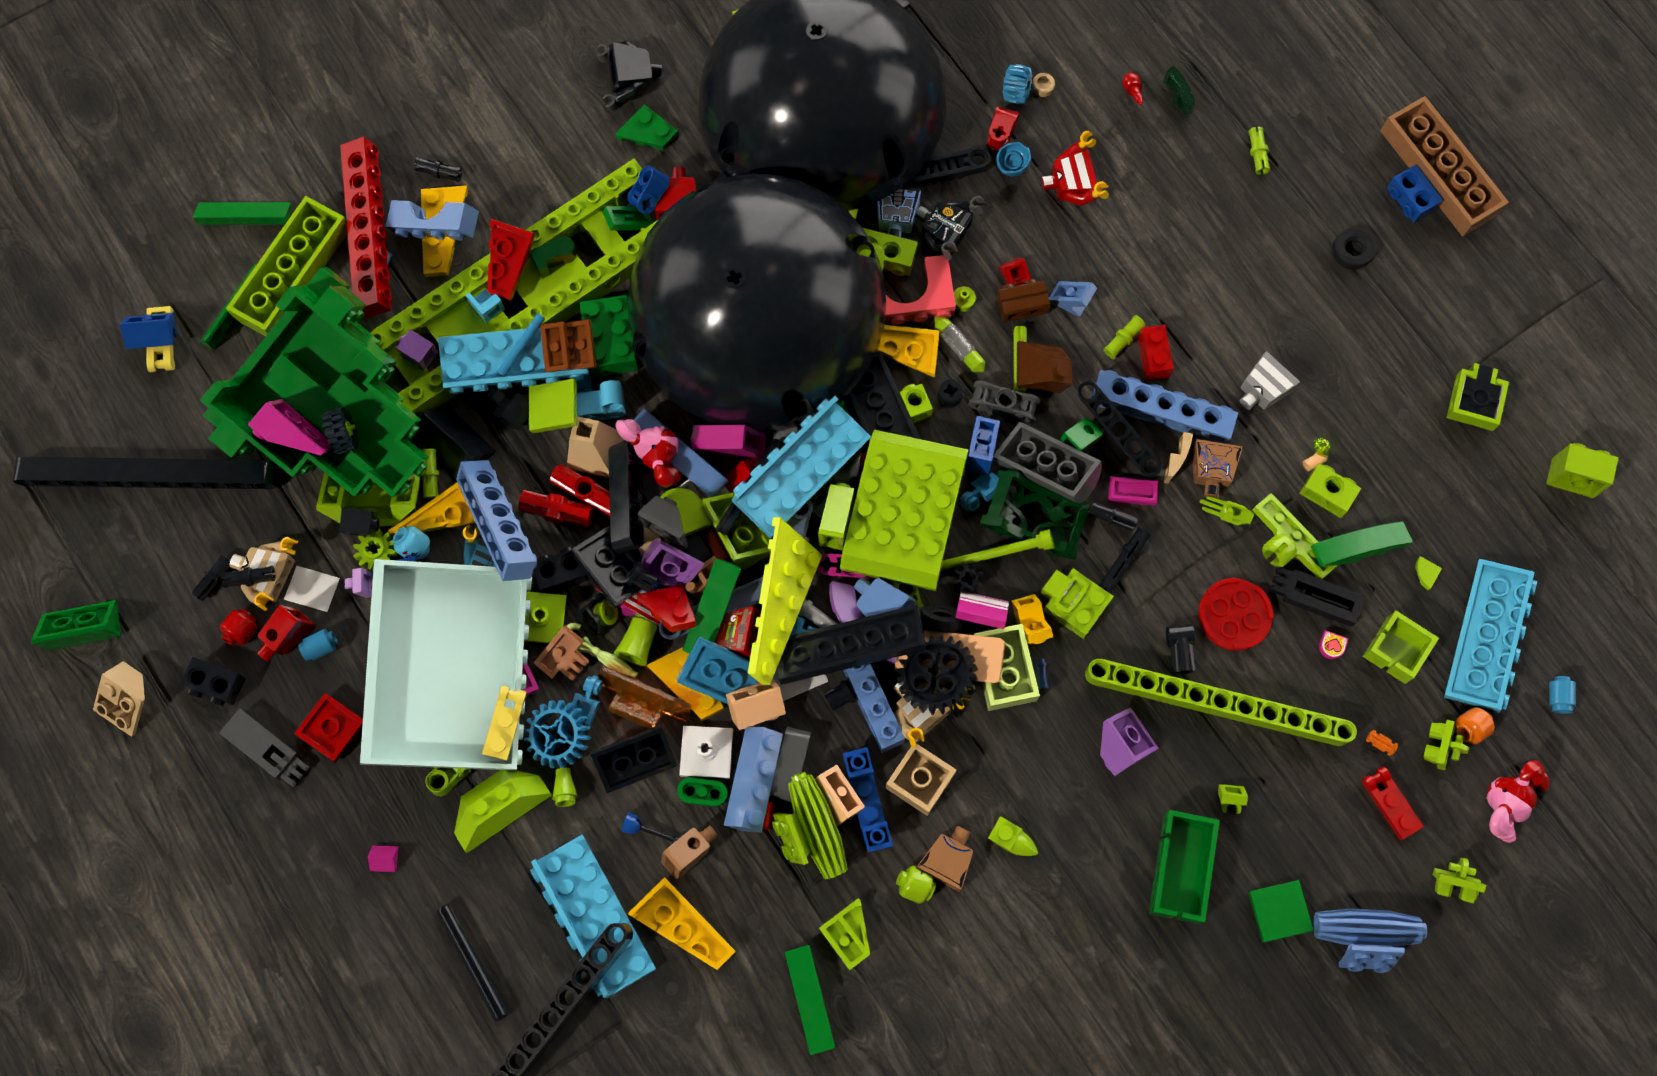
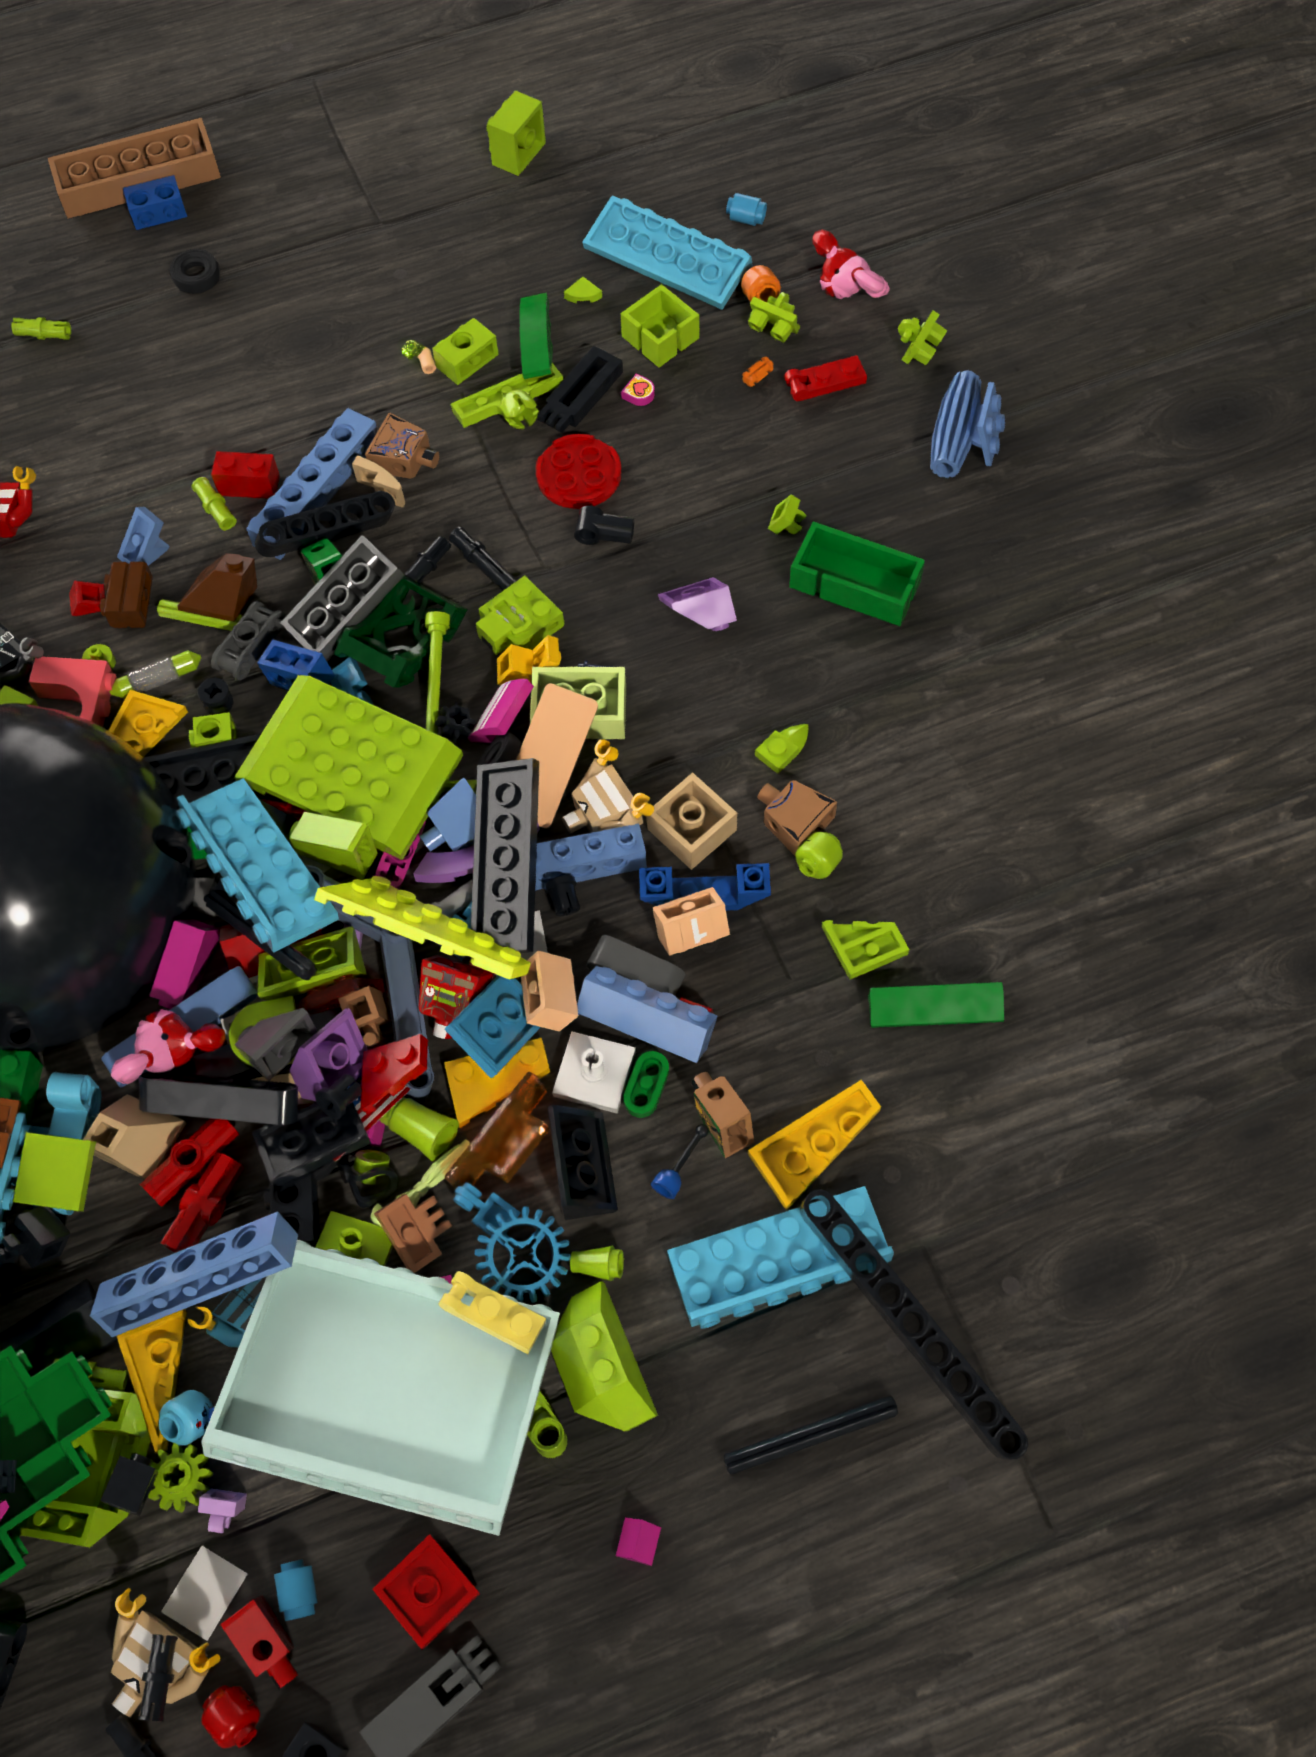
camera: 75 degrees left, 10 degrees down
green slope [682,558,741,654] -> none
lime plate [772,771,848,879] -> none
black gear [896,634,978,715] -> none
lime beam [1085,659,1357,746] -> none
dark pink tile [1108,476,1158,506] -> none
lime piece [1200,496,1254,525] -> none
light grey torso [1240,351,1300,410] -> none
green tile [1248,880,1314,943] -> none
piece [1446,363,1509,431] -> none

